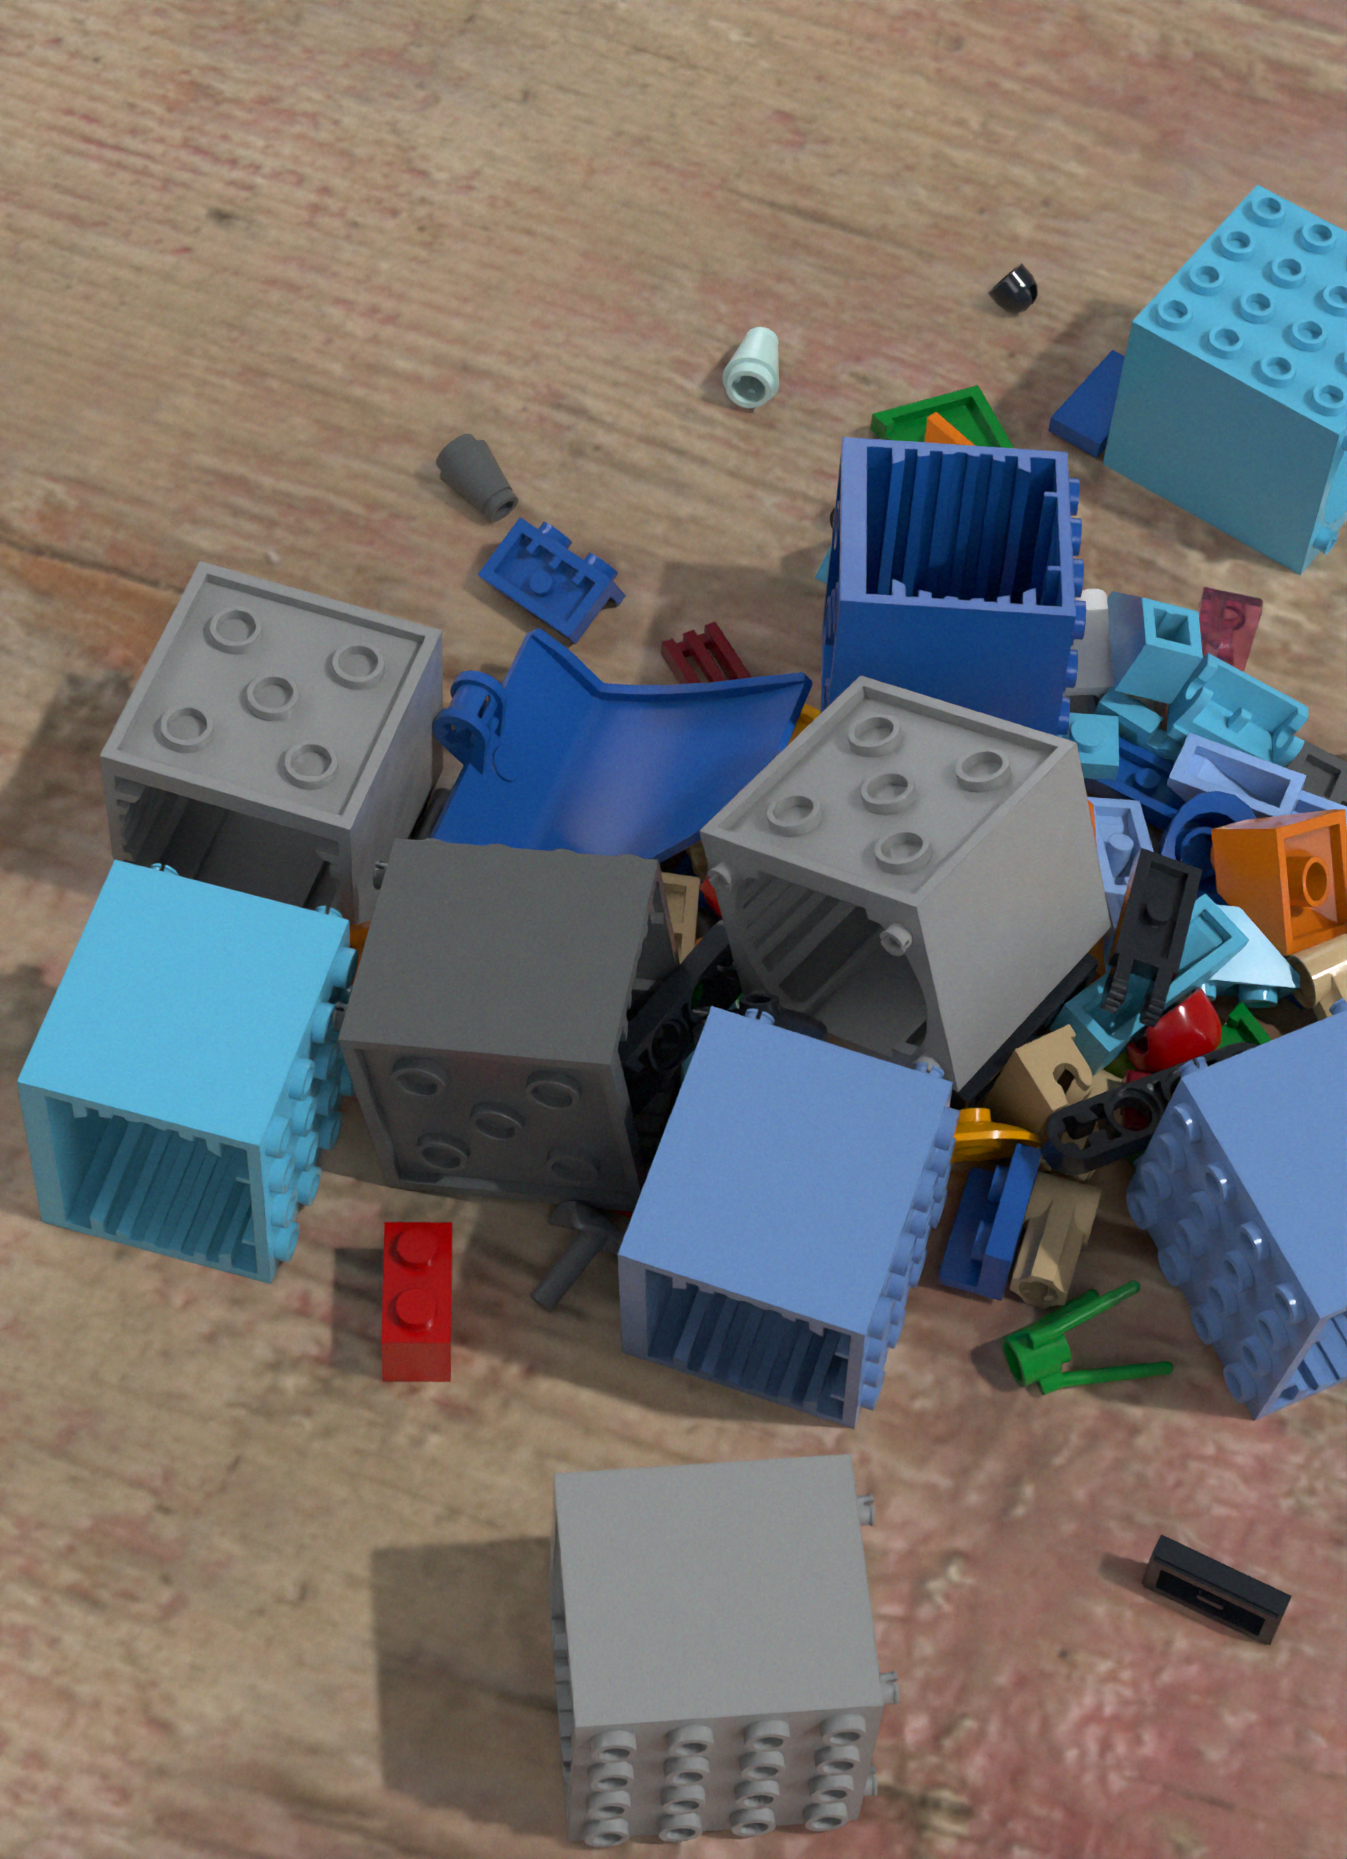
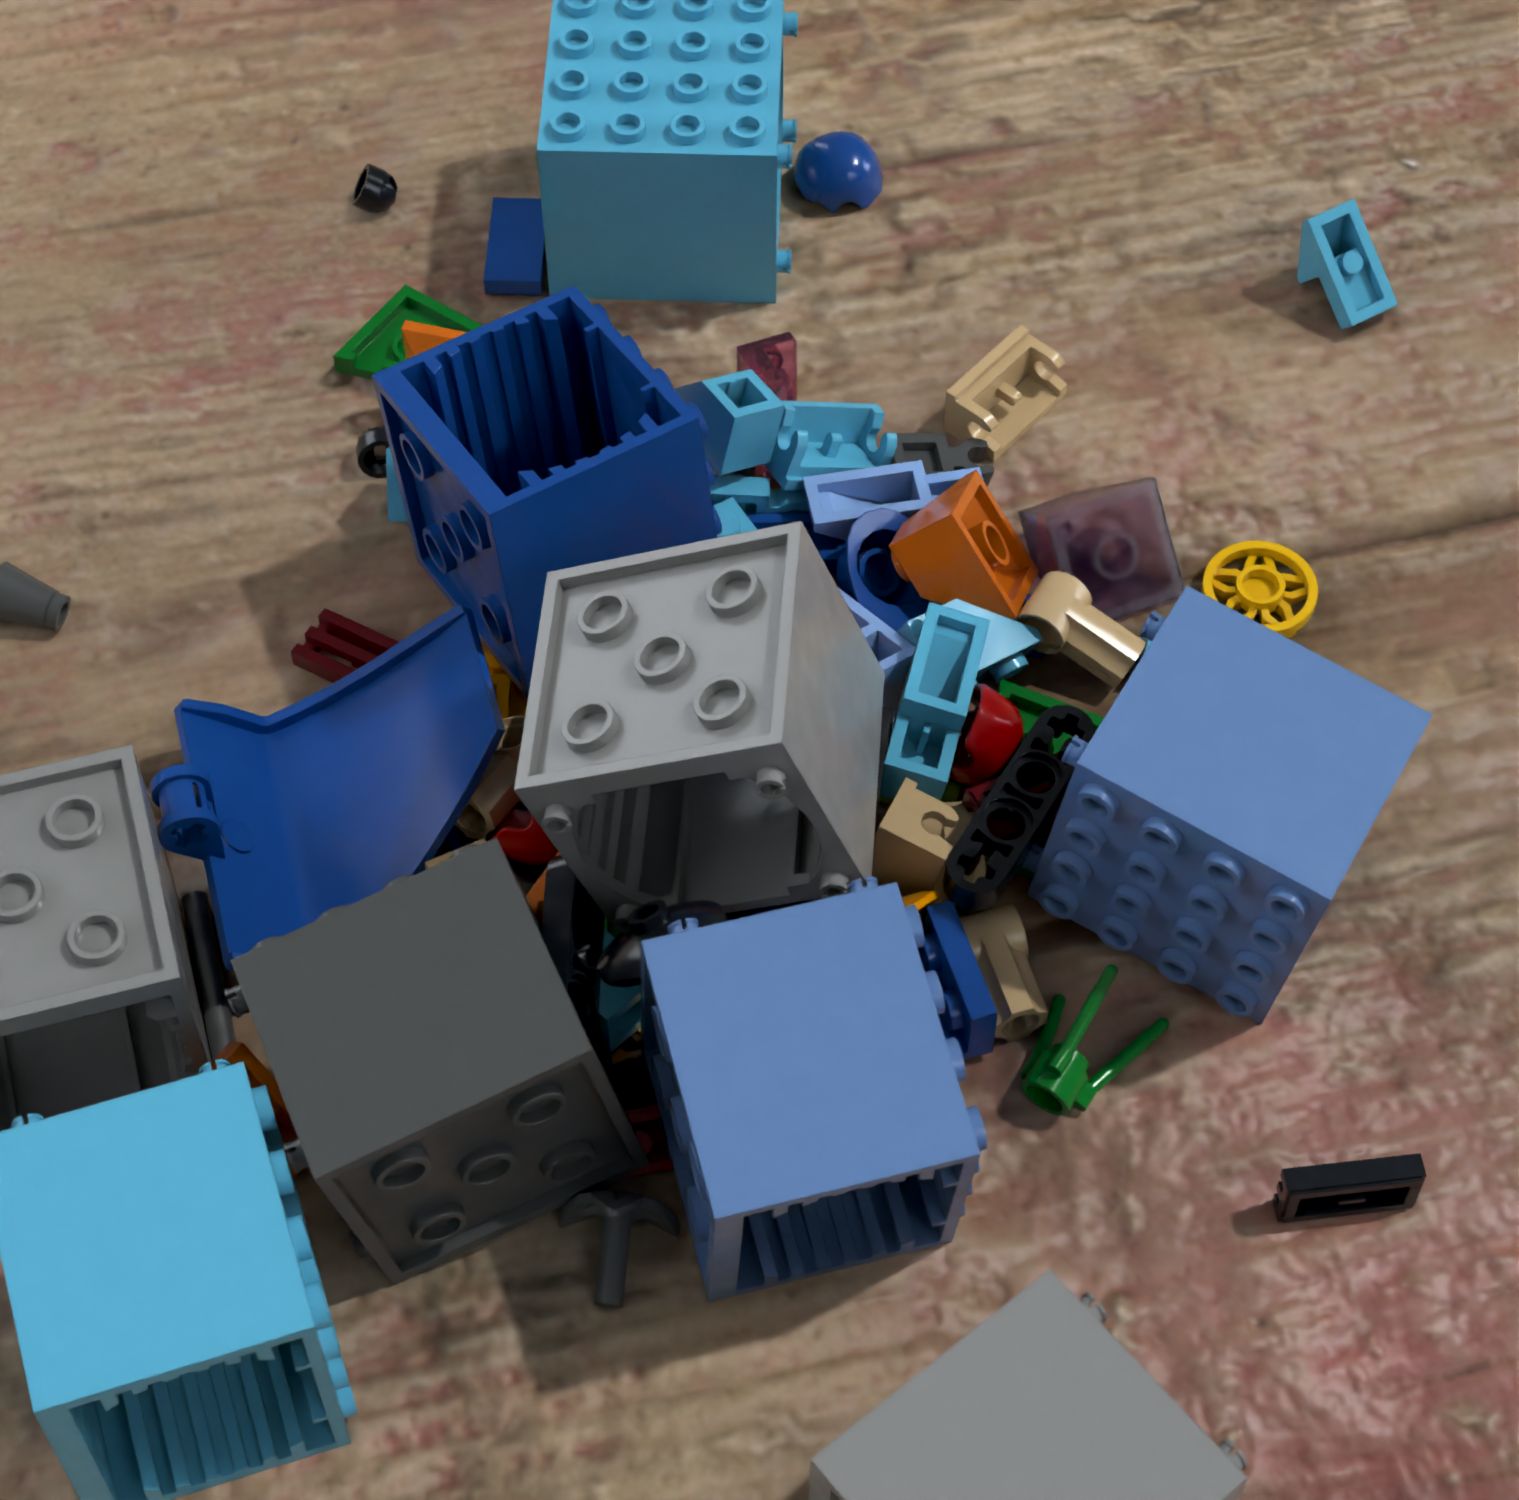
camera: 30 degrees left, 0 degrees up
red brick [381,1222,453,1382] -> none
blue bracket [478,517,626,645] -> none
light aqua cone [722,327,779,408] -> none
black hinge [1100,848,1202,1028] -> none

